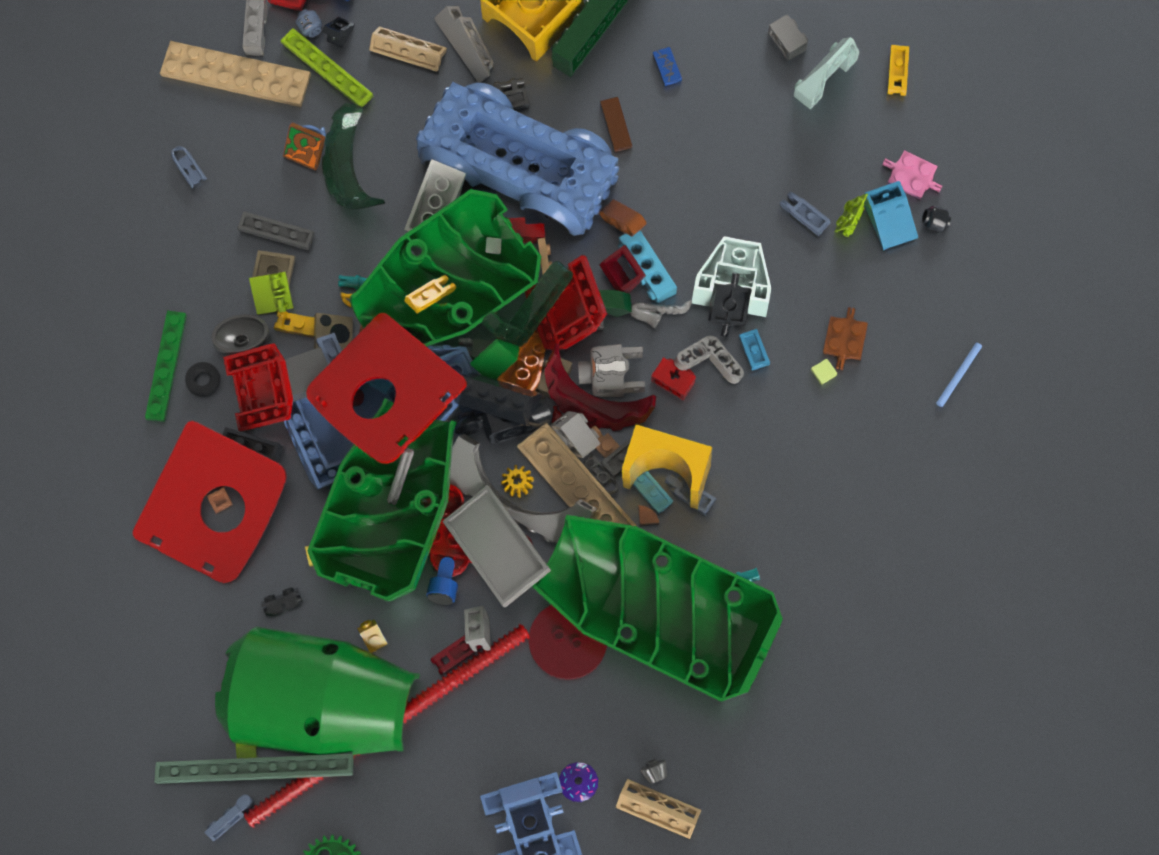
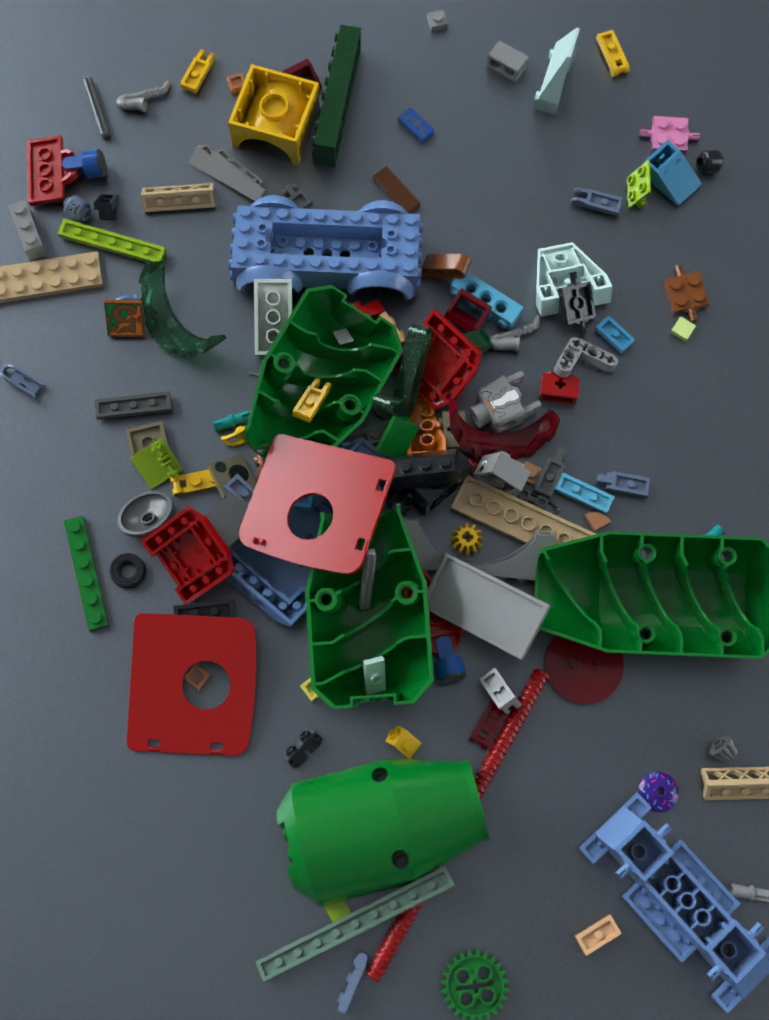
camera: 30 degrees left, 0 degrees up
yellow piece [622,425,712,509] -> none
none -> light aqua plate [363,656,386,695]

